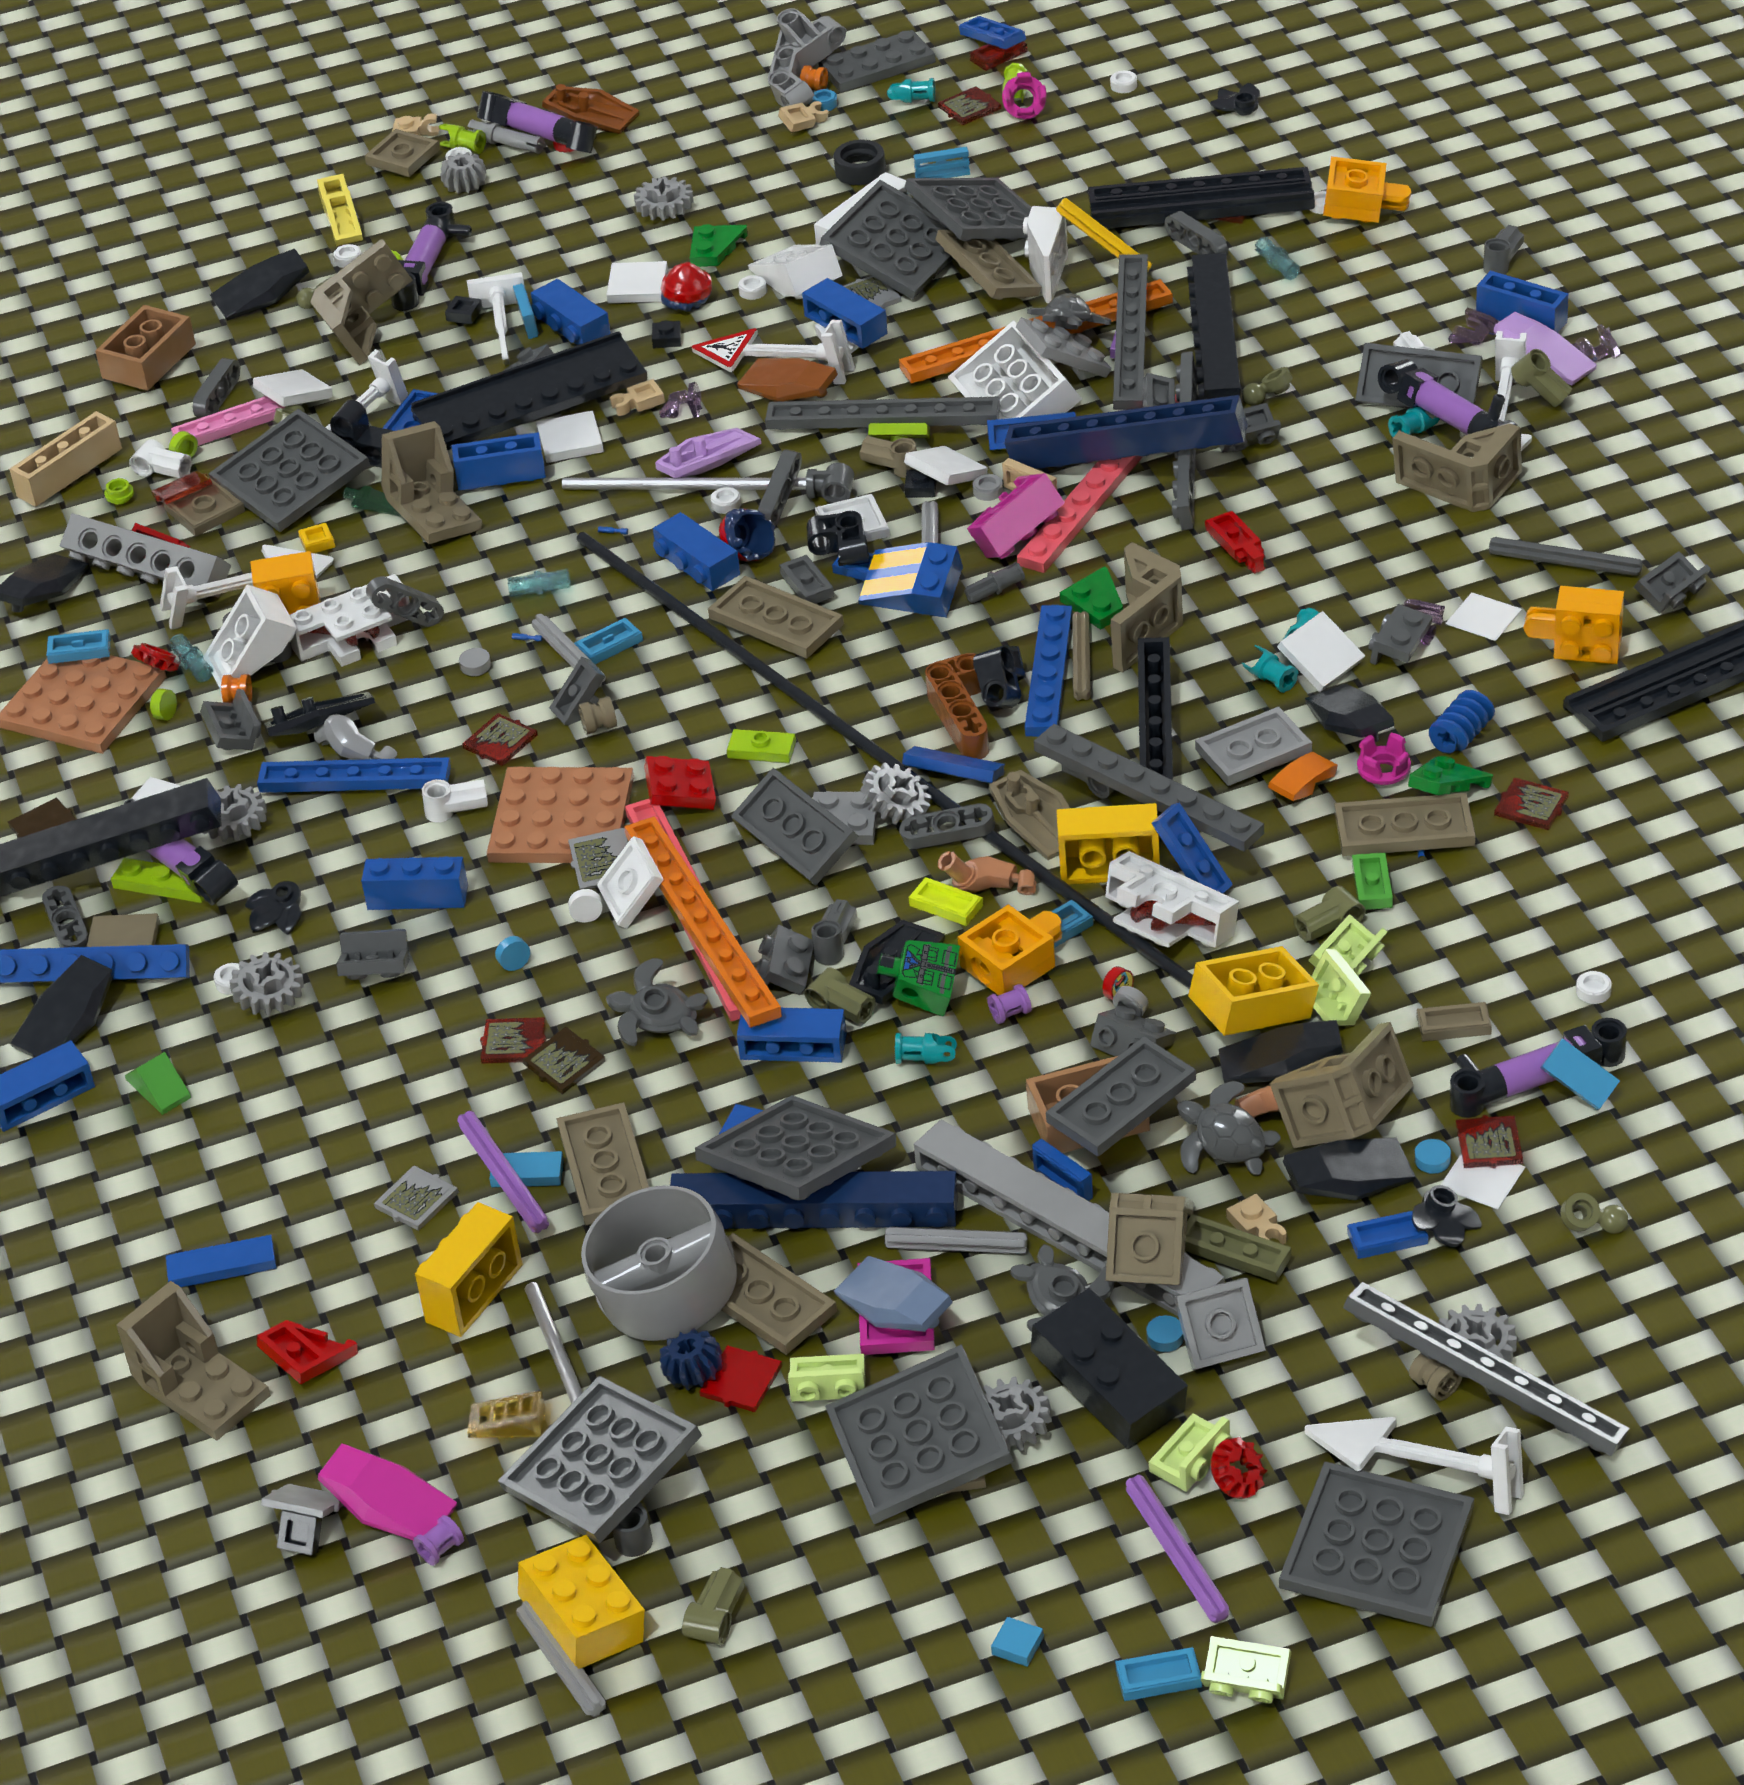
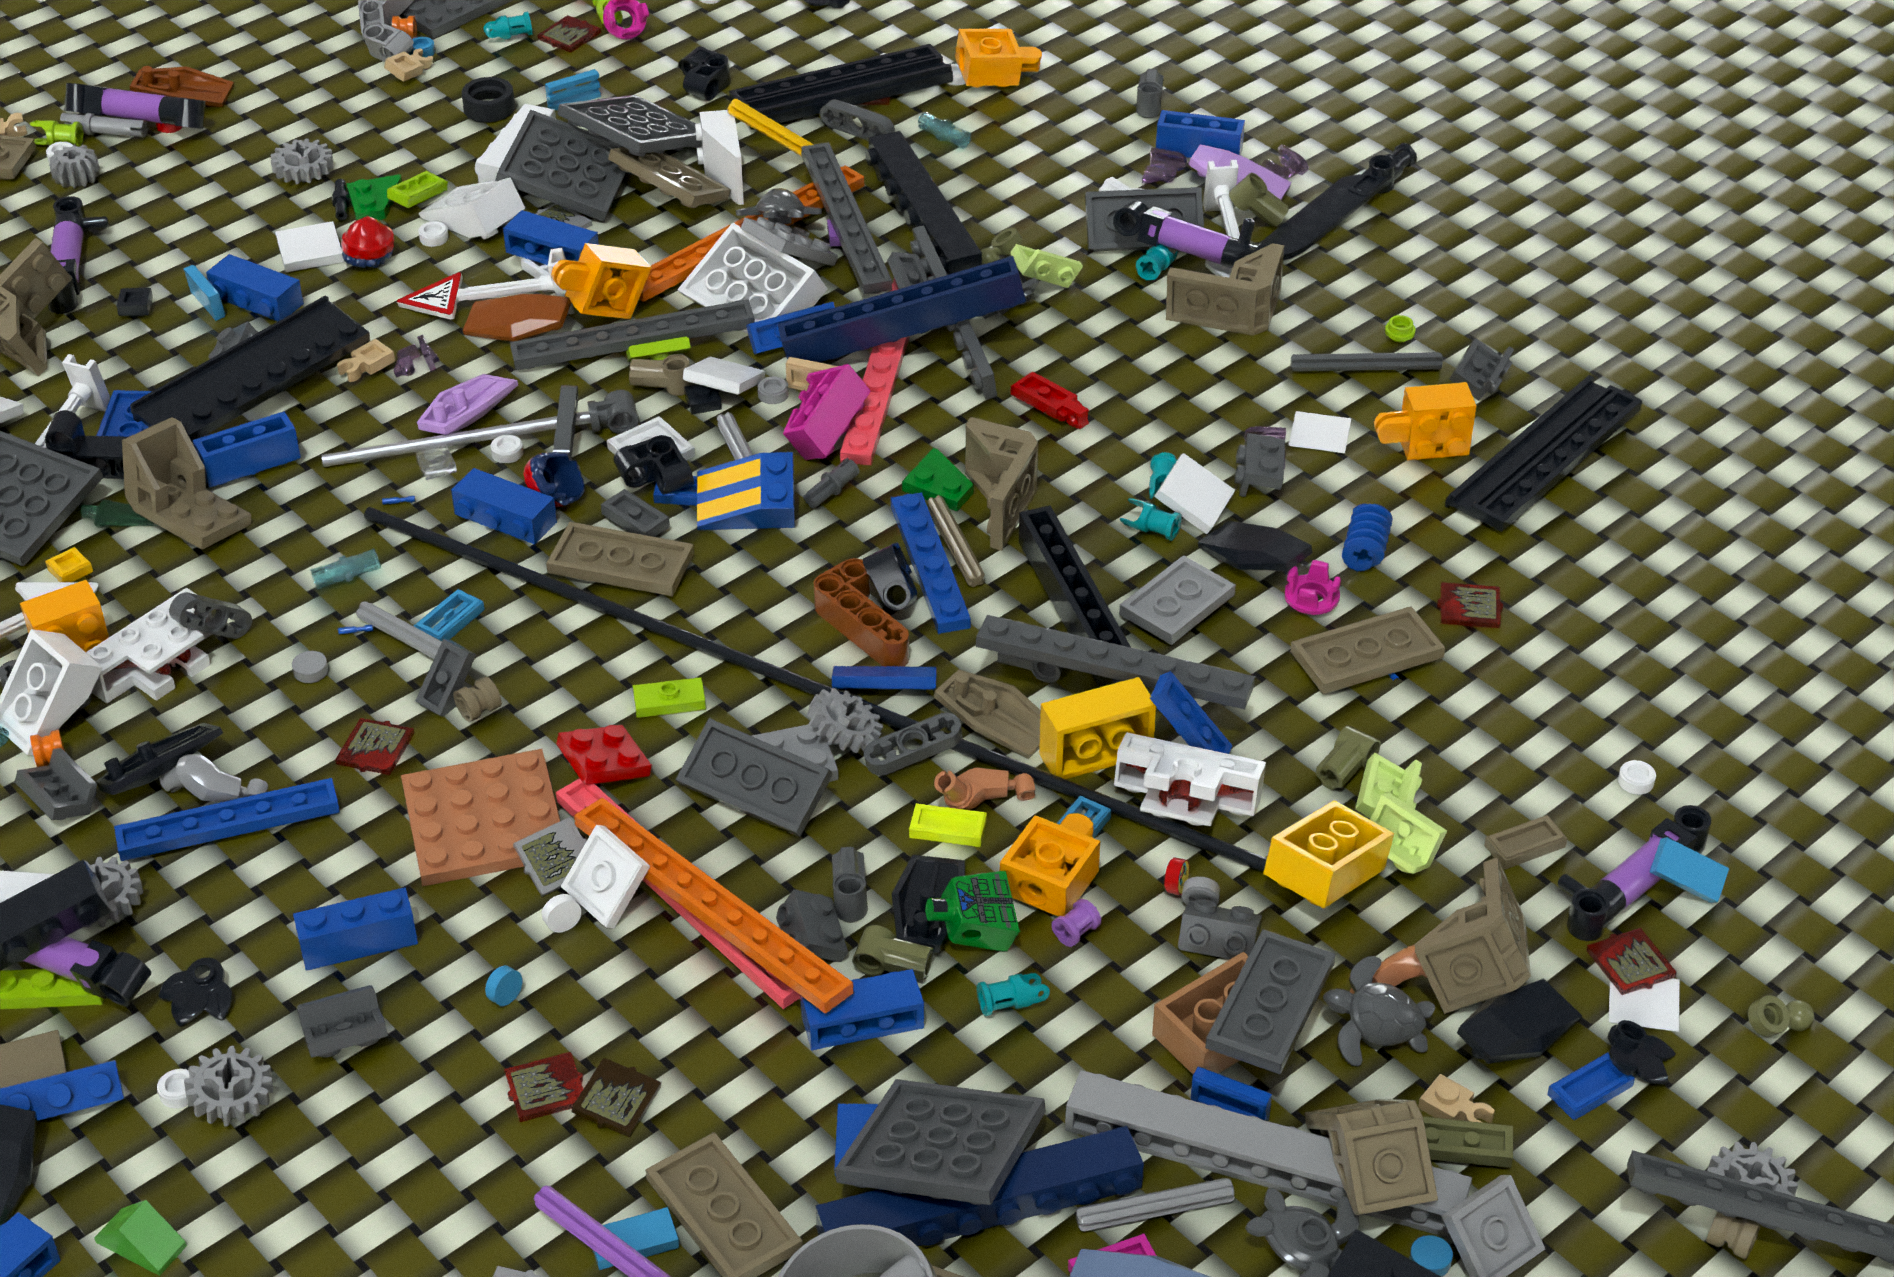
camera: 25 degrees left, 0 degrees up
white piece [422,779,488,822] -> none
white piece [467,272,524,366] -> none
white tile [536,410,604,463] -> none
dark grey animal [606,958,708,1046] -> none
black plate [652,320,681,349] -> none
black piece [1219,1020,1344,1084] -> none
orange slope [1268,752,1338,801] -> none
bright green plate [1352,853,1393,910] -> none
green wing [1408,756,1493,796] -> none
dark azure tile [1415,1139,1451,1174] -> none
none -> black bar [332,179,350,220]
none -> lime plate [387,171,448,208]
none -> clear tile [416,445,457,480]
none -> light orange brick [551,243,652,319]
none -> black piece [678,46,731,101]
none -> yellowish green bracket [1010,244,1083,288]
none -> black piece [1260,143,1417,260]
none -> lime plate [1385,315,1416,342]

